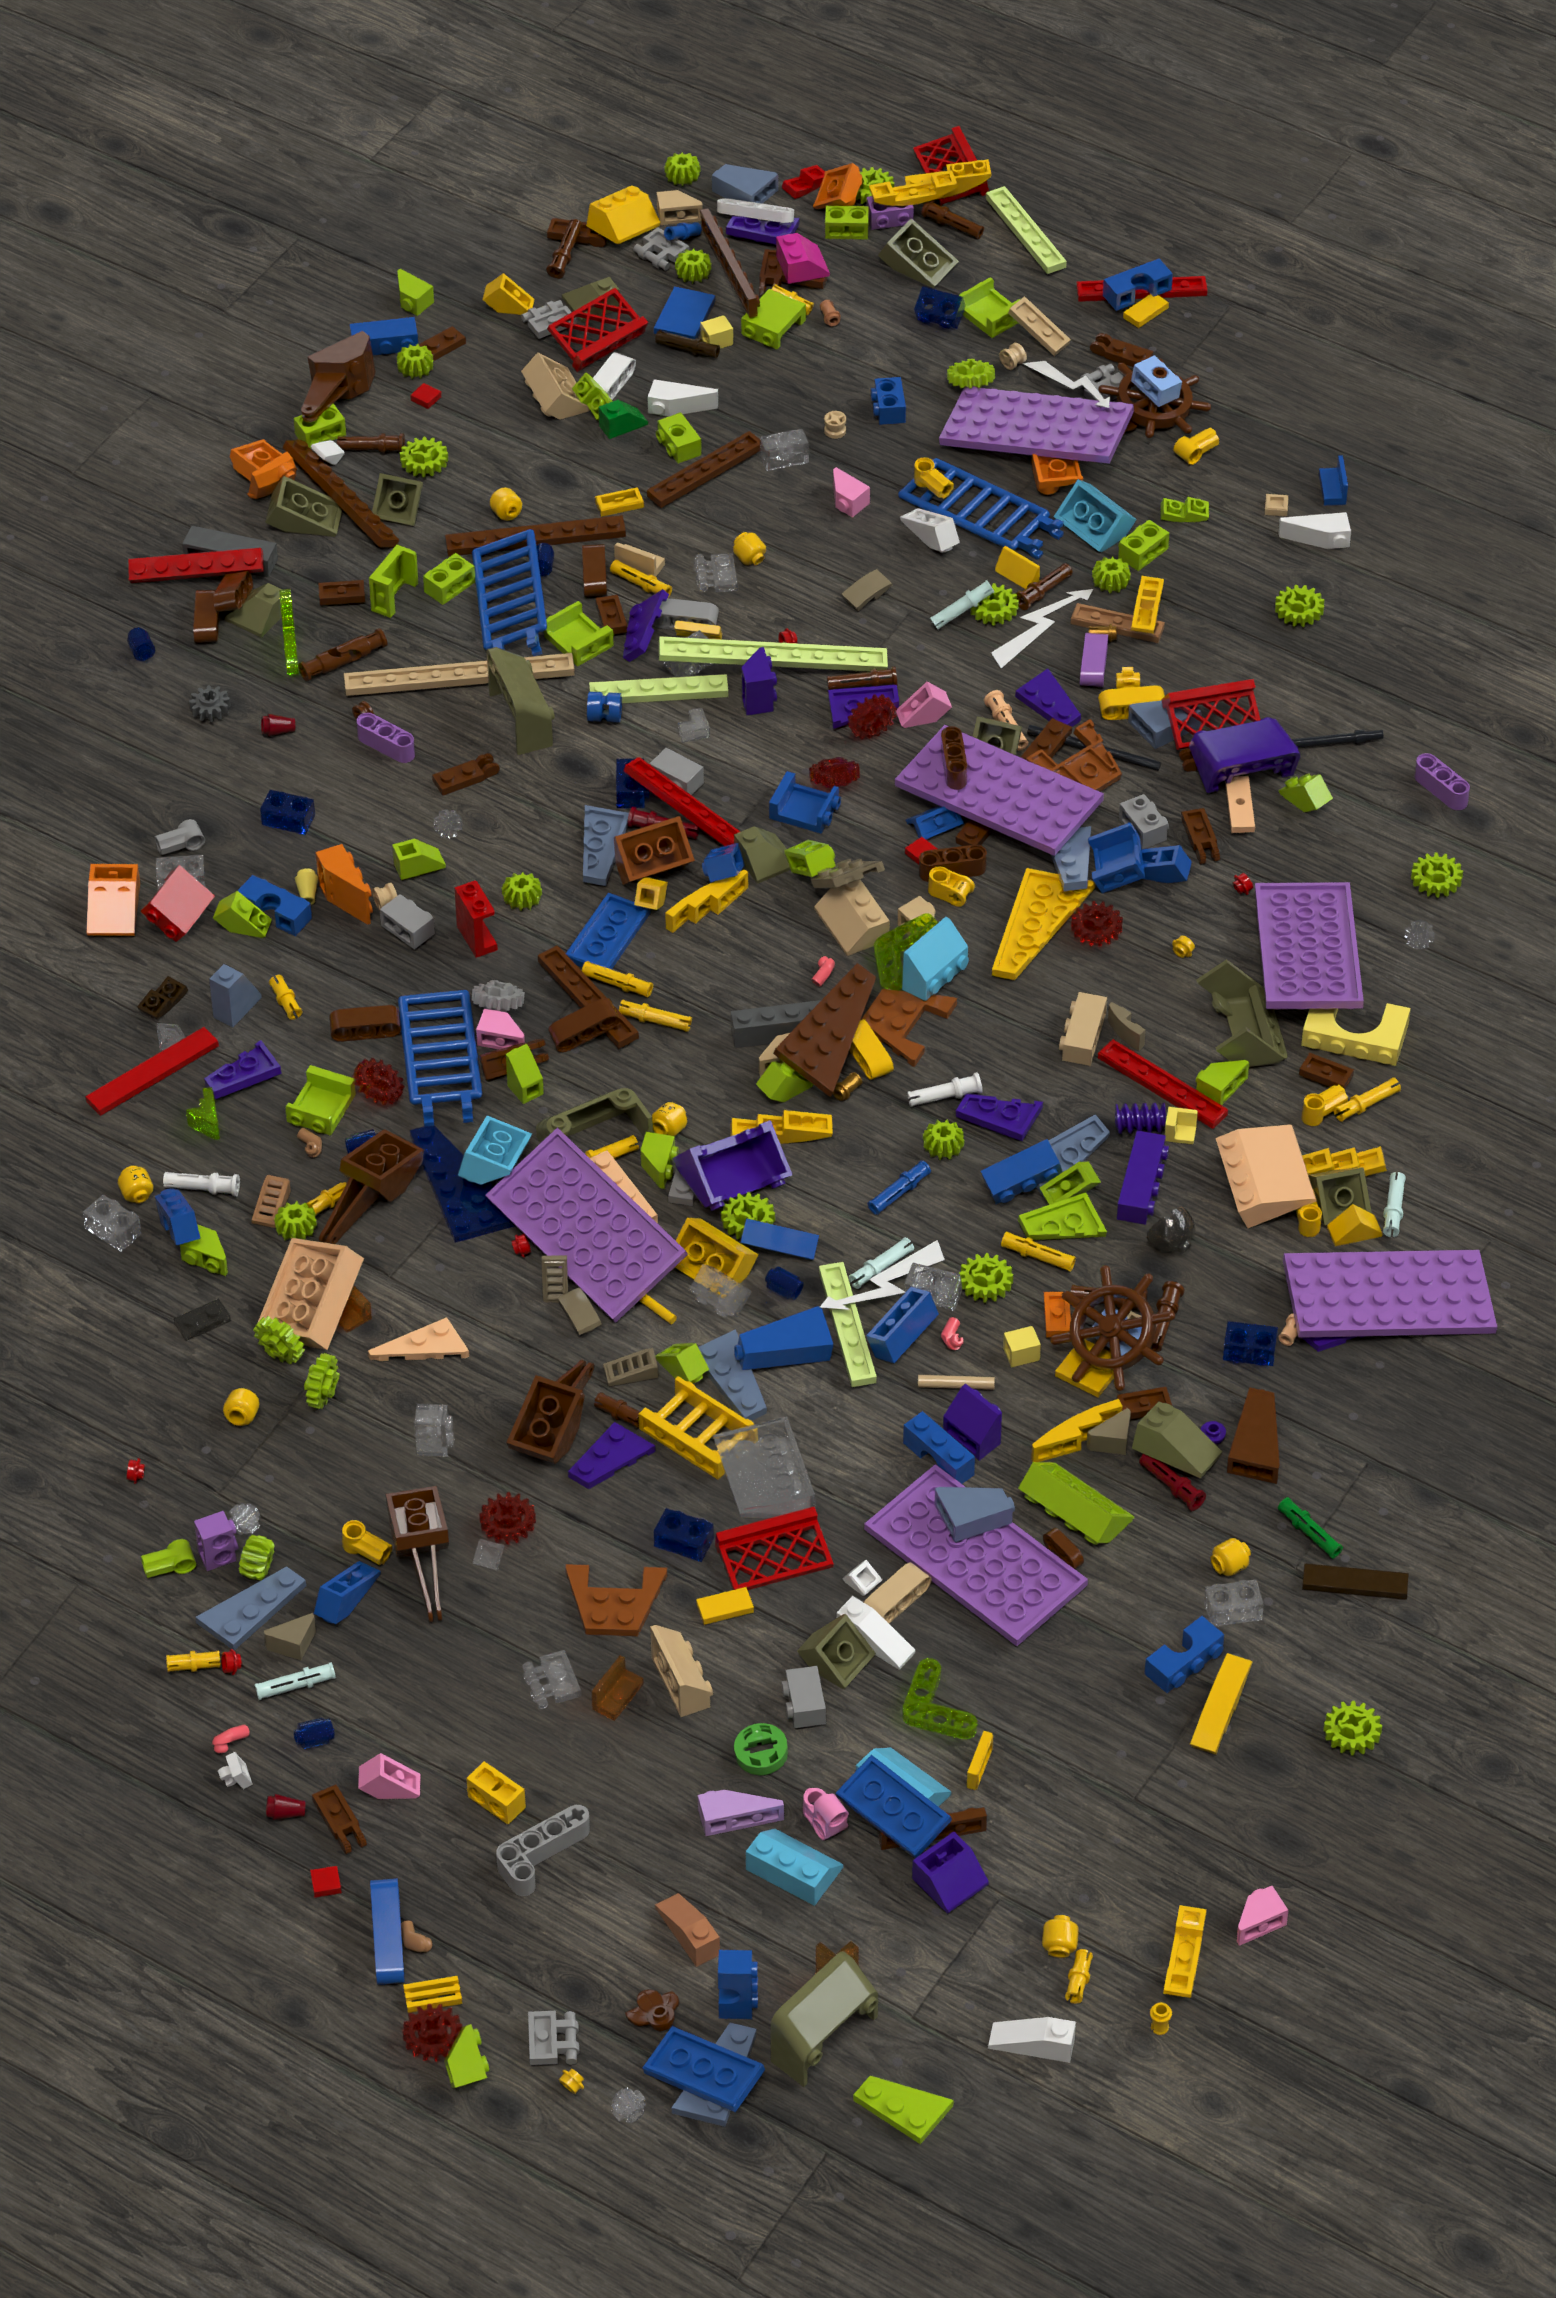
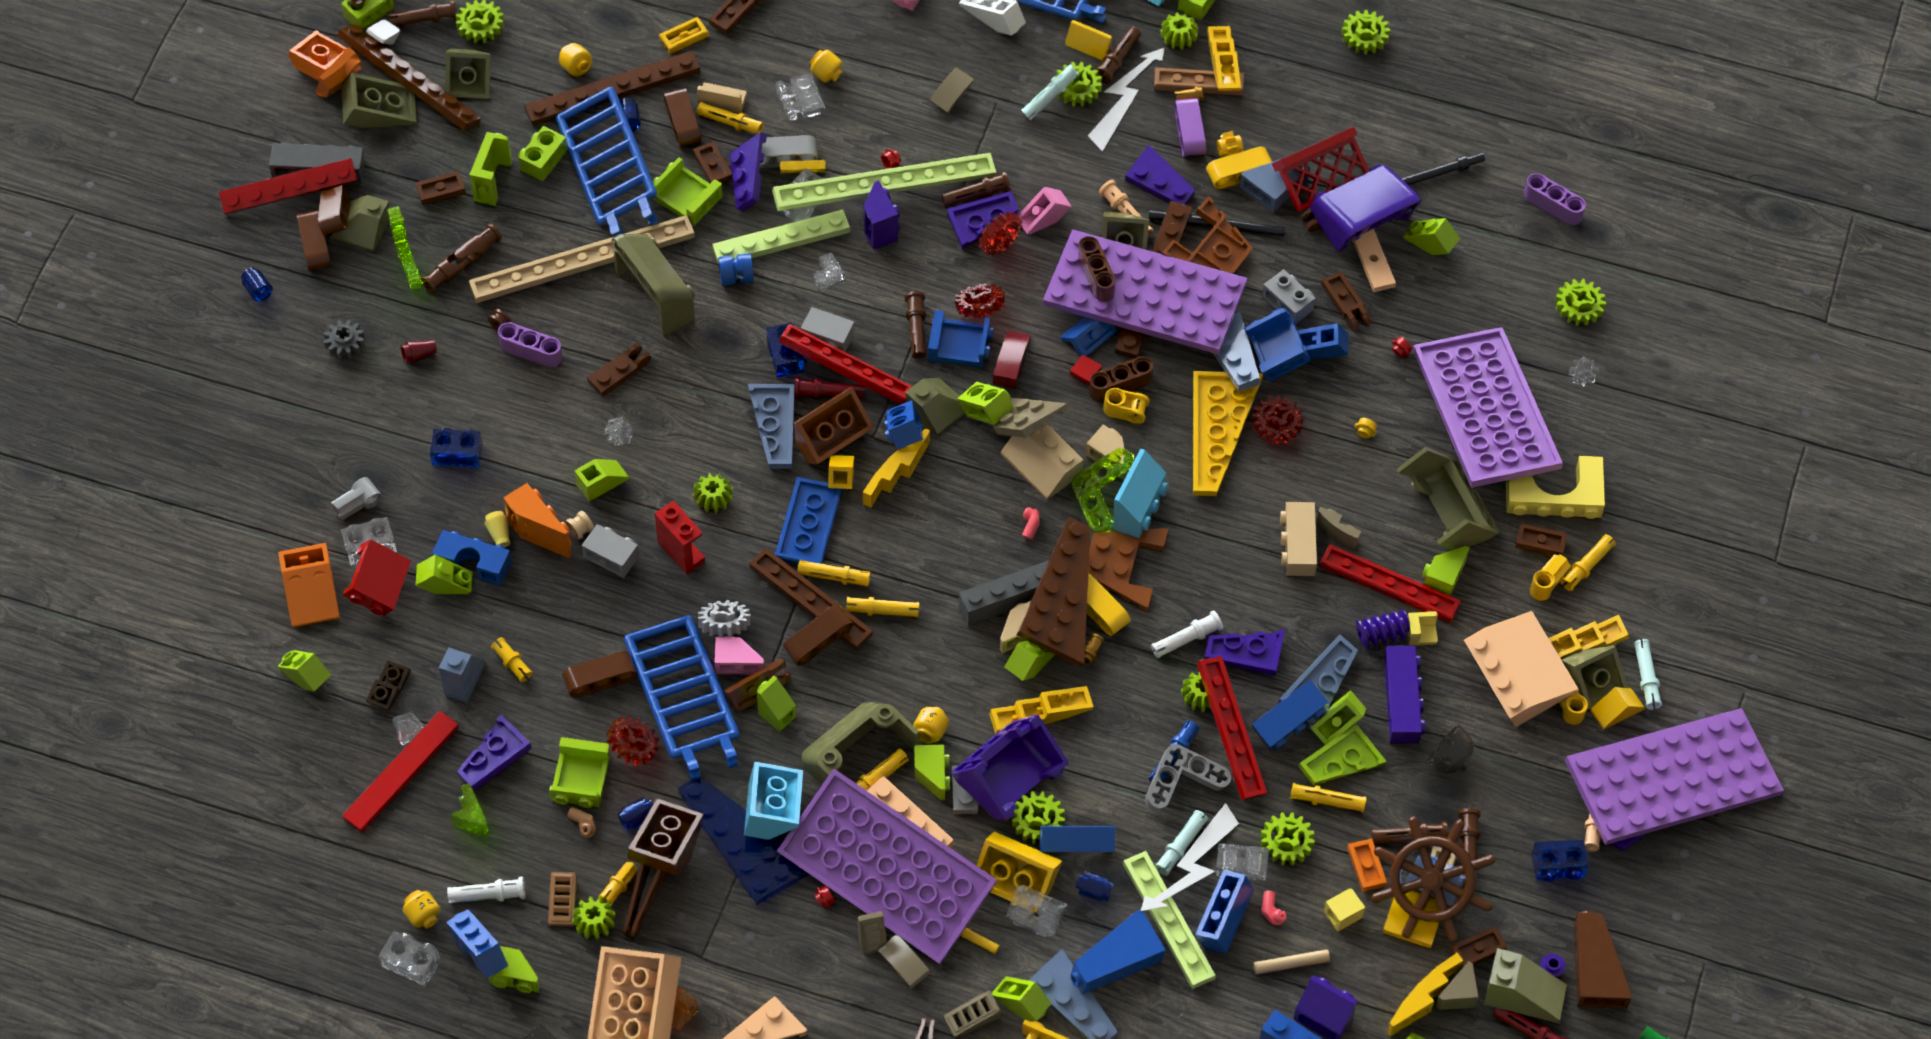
camera: 15 degrees left, 10 degrees up
none -> lime slope [277,650,331,691]
none -> reddish brown pin [905,291,926,359]
none -> dark red slope [993,331,1031,389]
none -> light grey beam [1145,744,1231,812]
none -> red plate [1197,656,1267,801]

